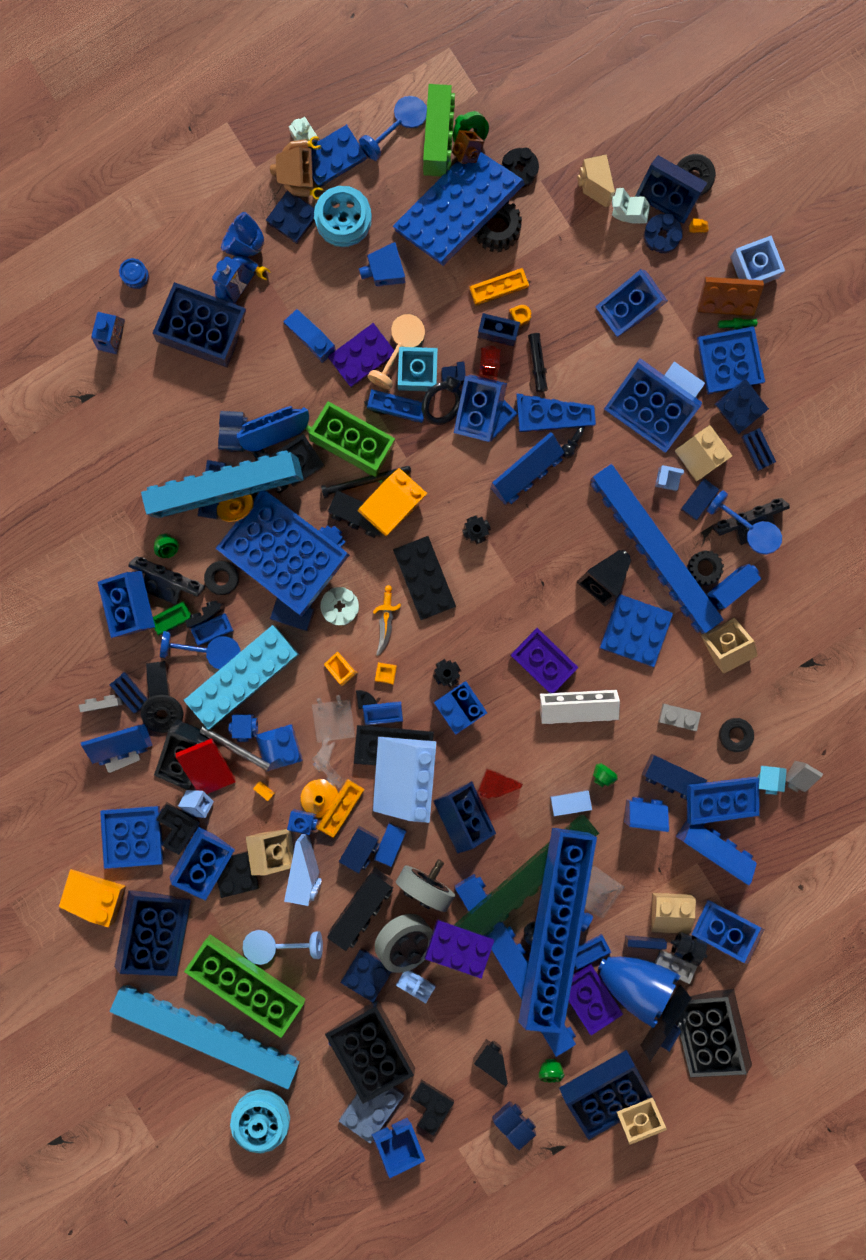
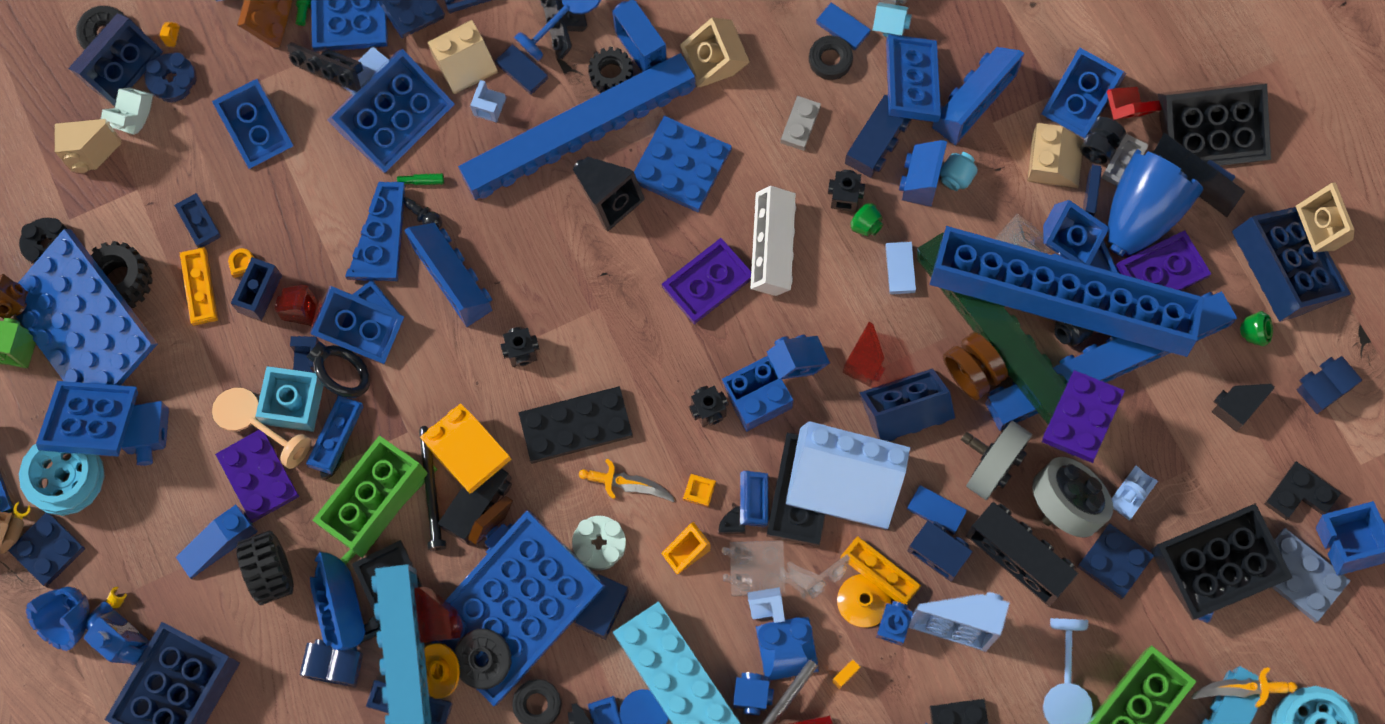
camera: 80 degrees left, 15 degrees down
tan slope [246,829,294,875] -> none
black pin [528,333,548,392] -> none
none -> blue plate [36,381,138,457]
none -> dark blue plate [174,193,221,248]
none -> black tyre [237,531,294,606]
none -> black bracket [287,42,363,92]
none -> green pin [397,173,444,185]
none -> clear red slope [414,587,462,643]
none -> black wheel [454,629,512,690]
none -> reddish brown tile [468,496,513,545]
none -> light blue panel [748,587,785,623]
none -> blue brick [767,334,830,380]
none -> blue tile [816,2,871,51]
none -> black brick [828,170,865,212]
none -> medium azure head [940,152,978,191]
none -> reddish brown wheel [942,332,1009,400]
none -> blue slope [1043,200,1110,265]
none -> red panel [1107,87,1162,120]
none -> piece [1191,667,1297,708]

